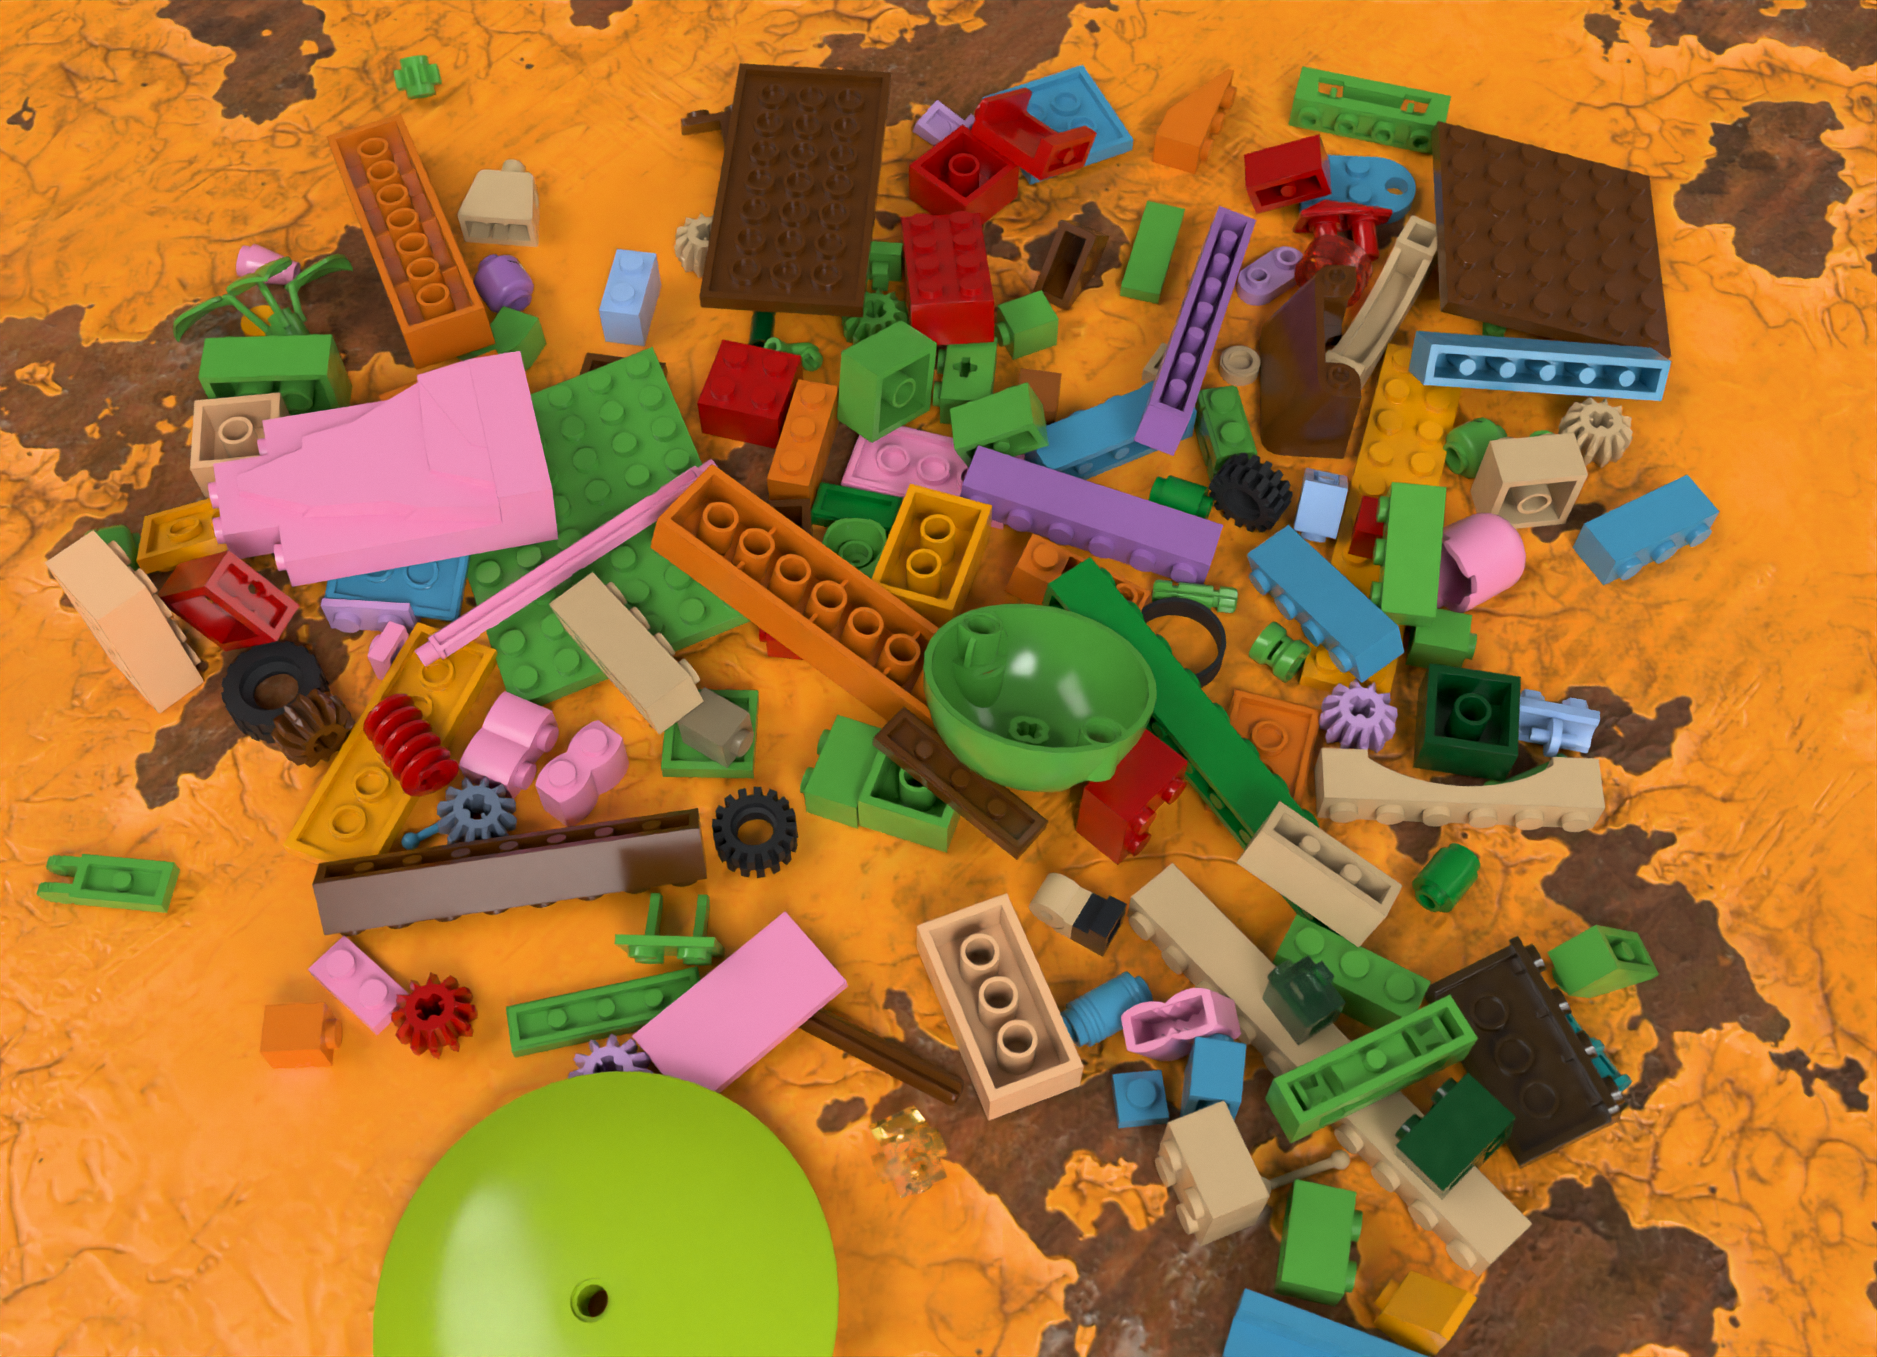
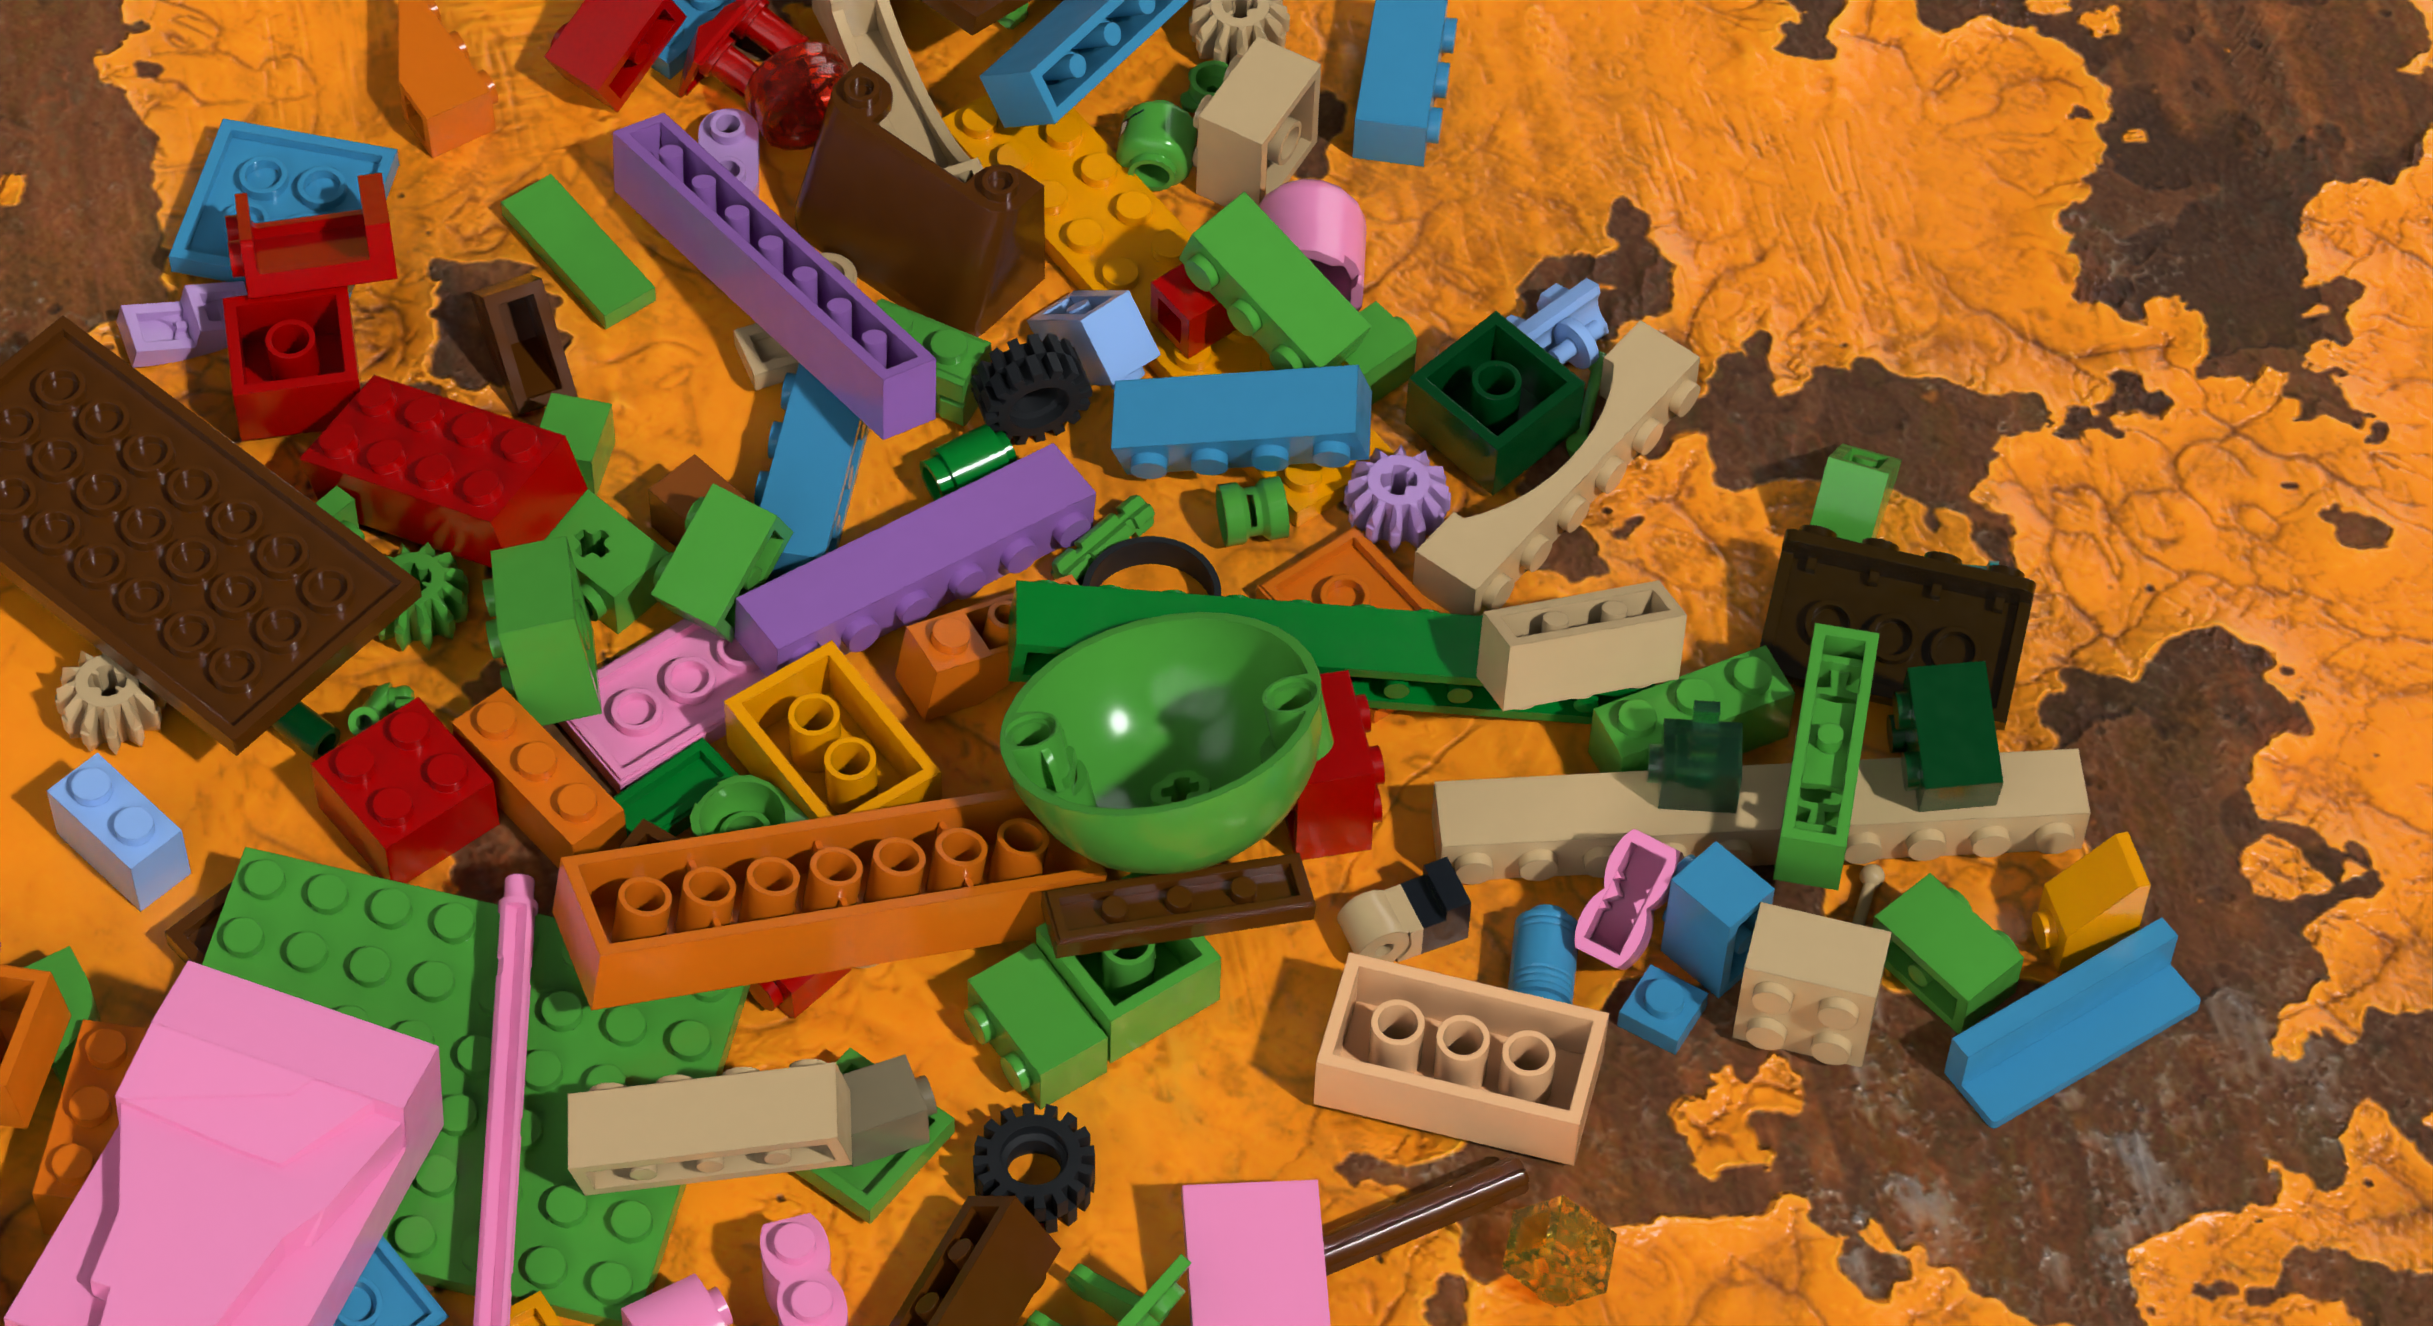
camera: 55 degrees left, 5 degrees down
green brick [1412,843,1481,913] -> none

